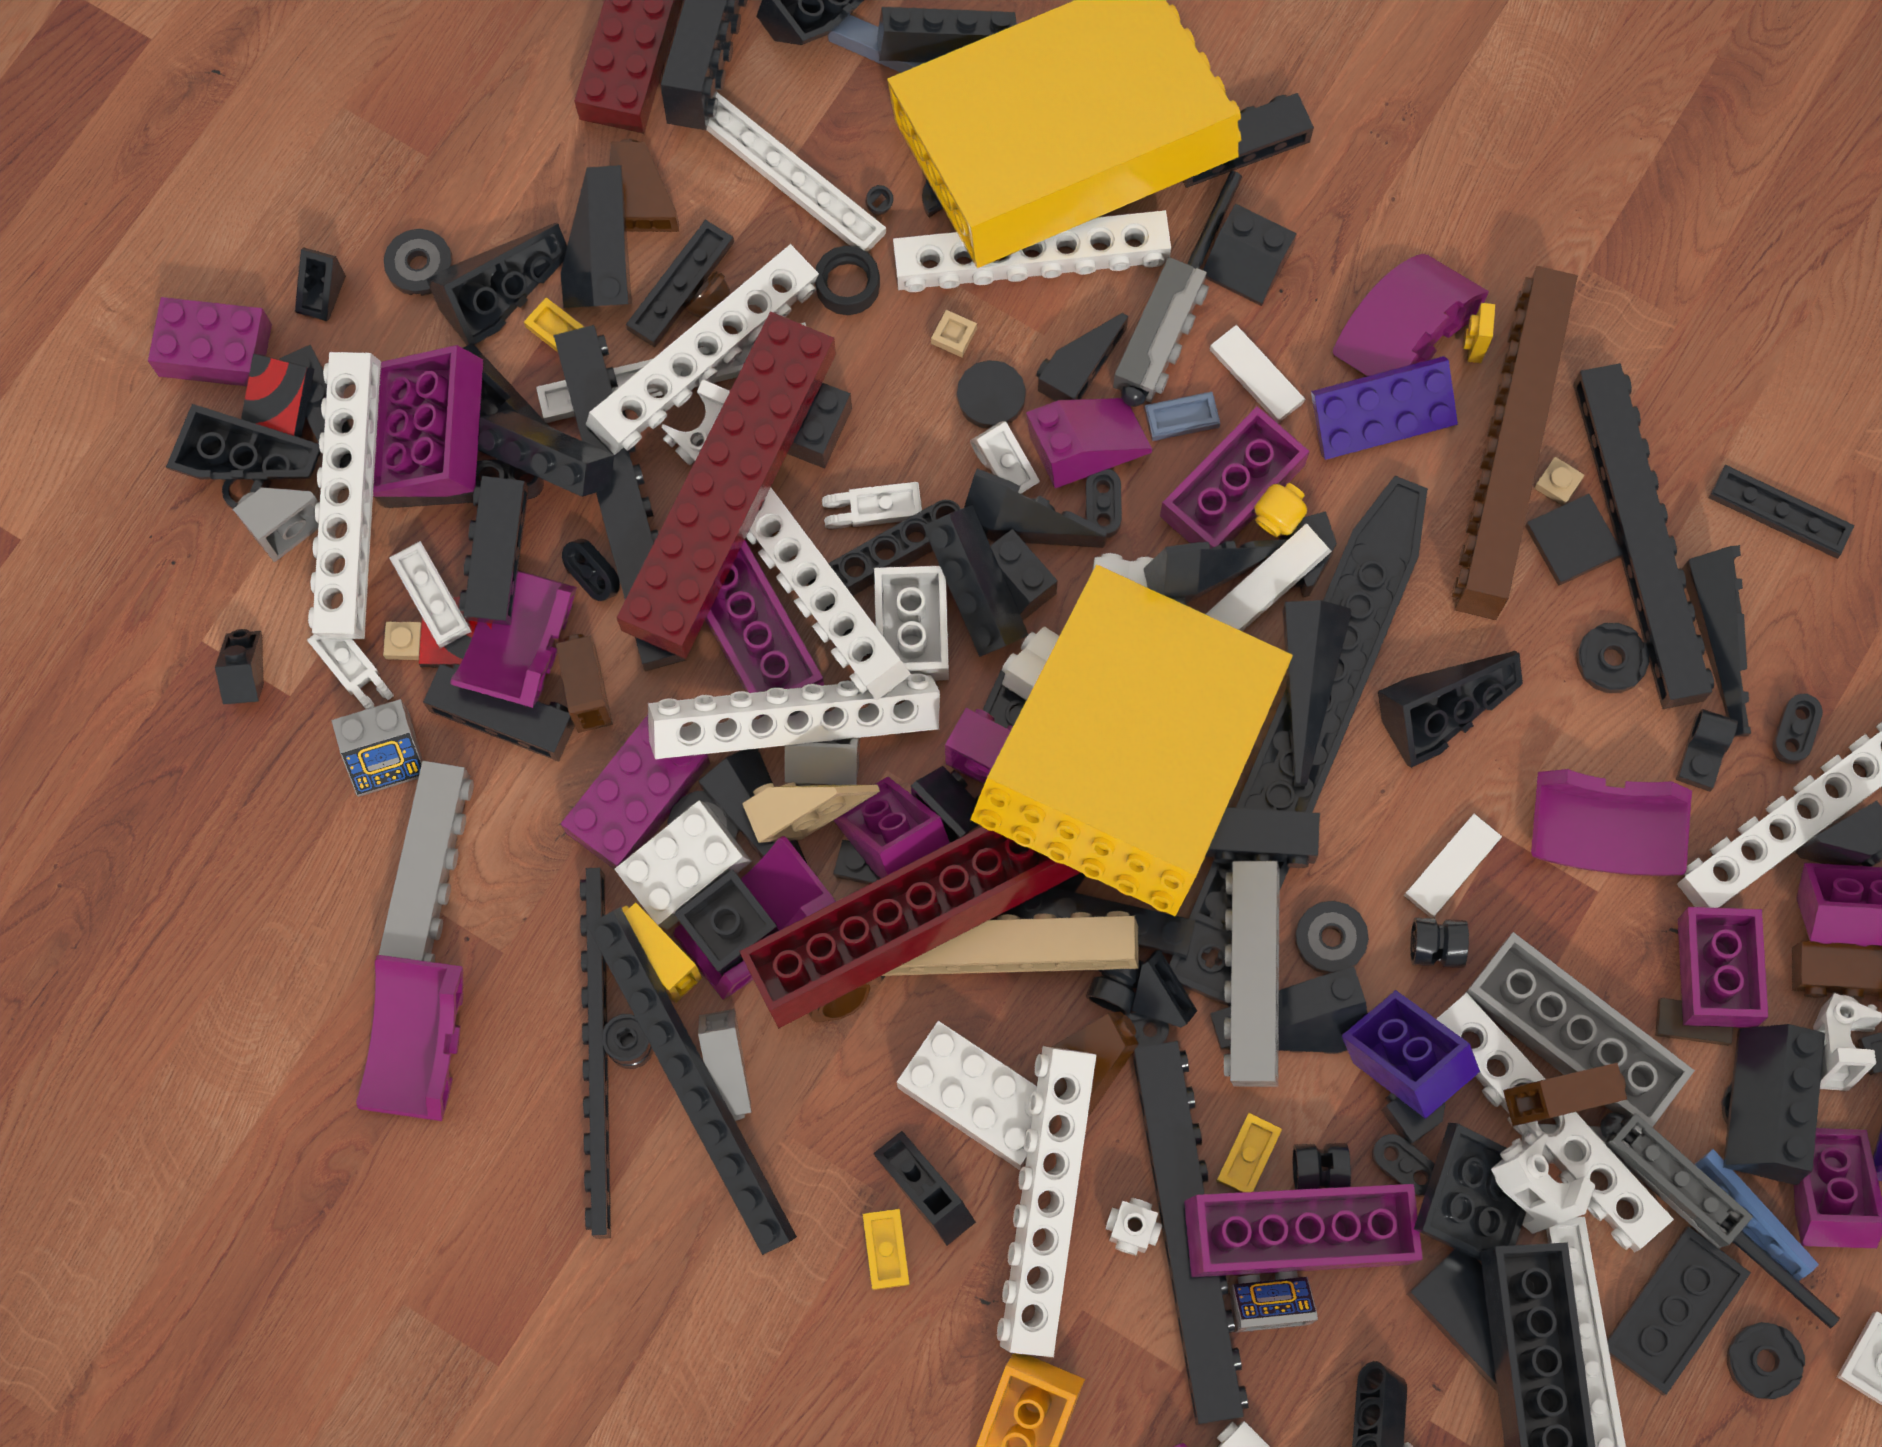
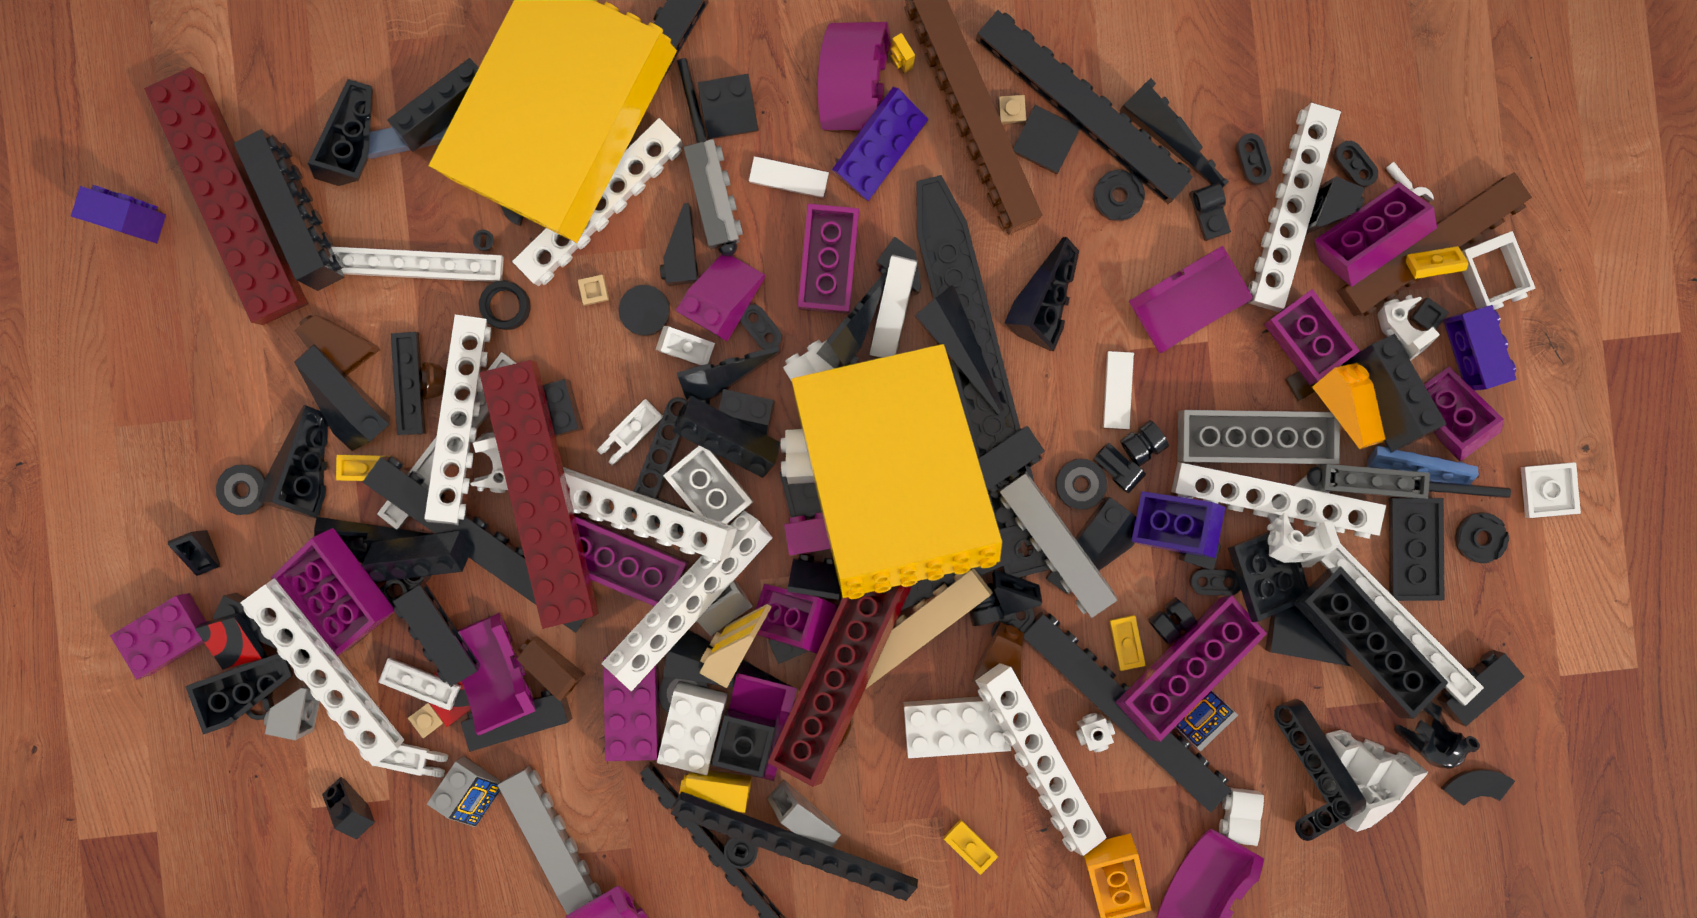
camera: 40 degrees left, 15 degrees up
black plate [562,539,620,601] -> none
black slope [873,1131,976,1246] -> none
sand blue tile [1144,392,1220,441] -> none
yellow head [1254,483,1307,537] -> none
reddish brown slope [1503,1063,1627,1126] -> none
black tile [1708,465,1855,559] -> none
none -> black piece [1093,443,1146,494]
none -> light orange slope [1312,363,1385,449]

